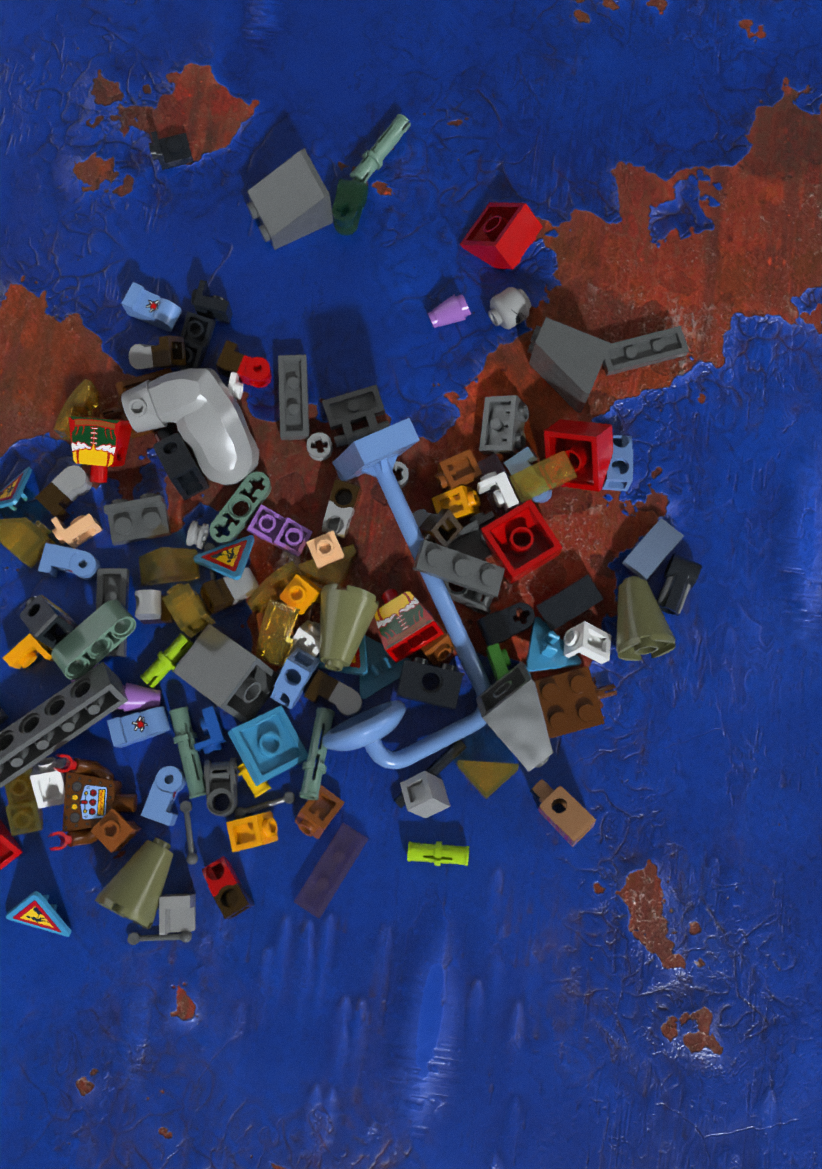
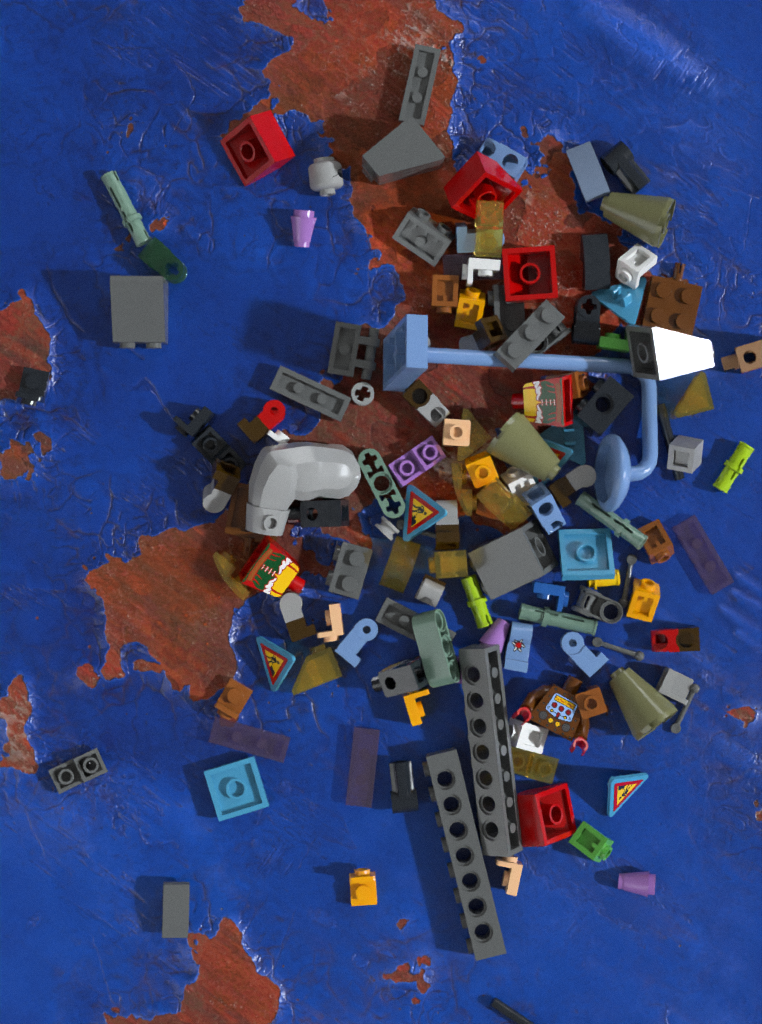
camera: 65 degrees left, 10 degrees up
medium blue leg [121,282,182,331] -> none

